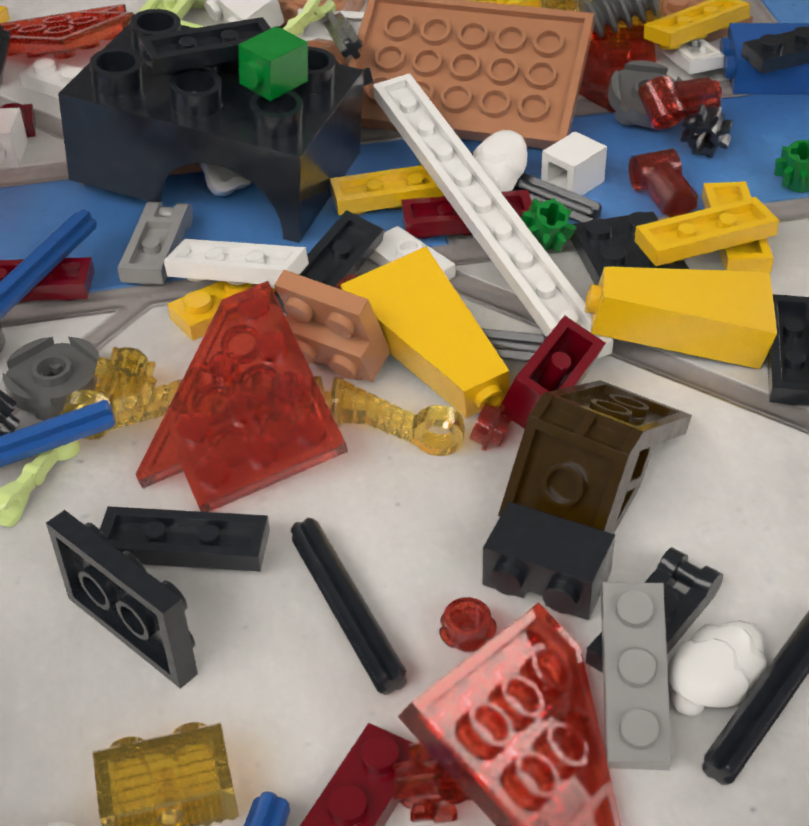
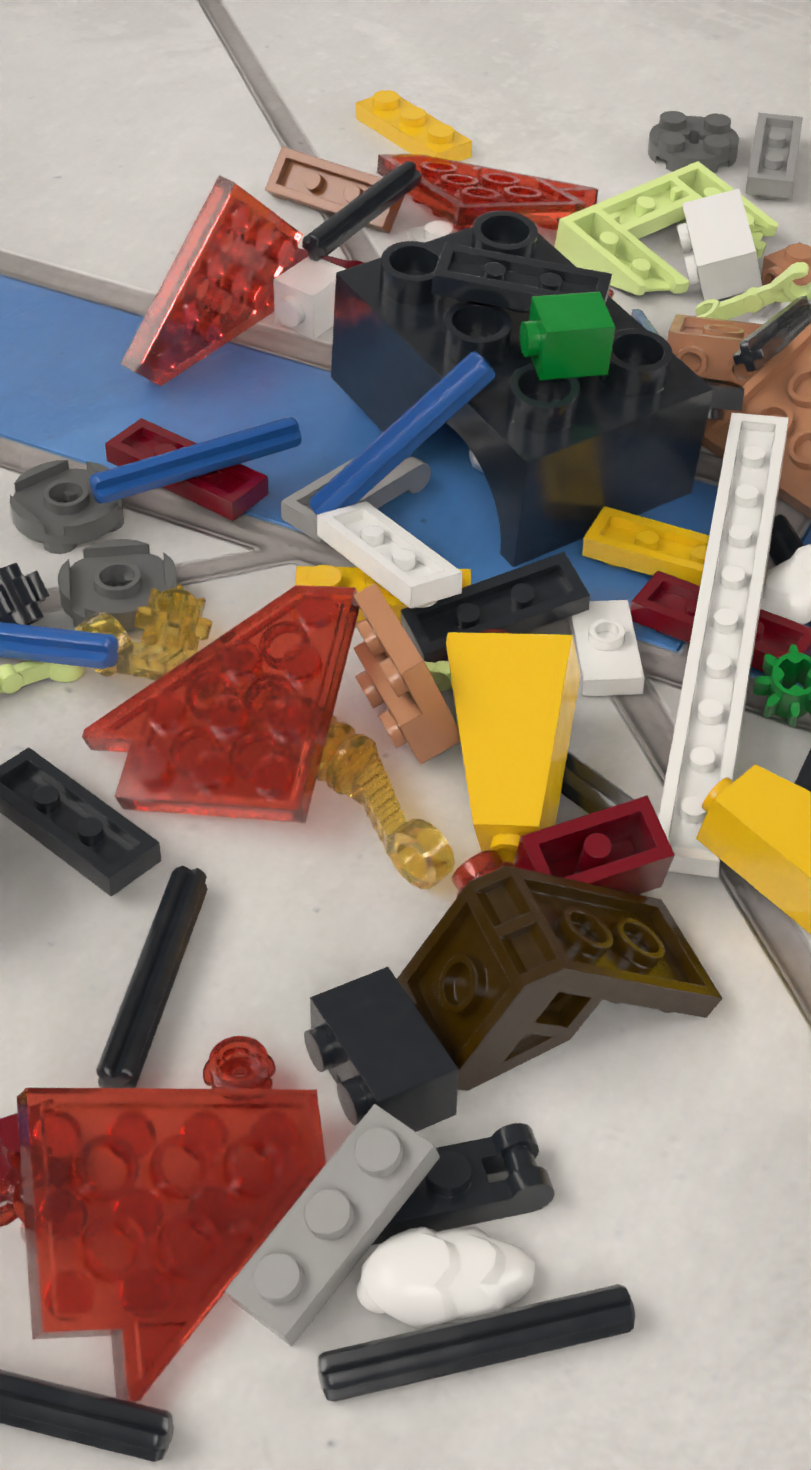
camera: 35 degrees right, 0 degrees up
none -> blue axle [309,351,496,515]

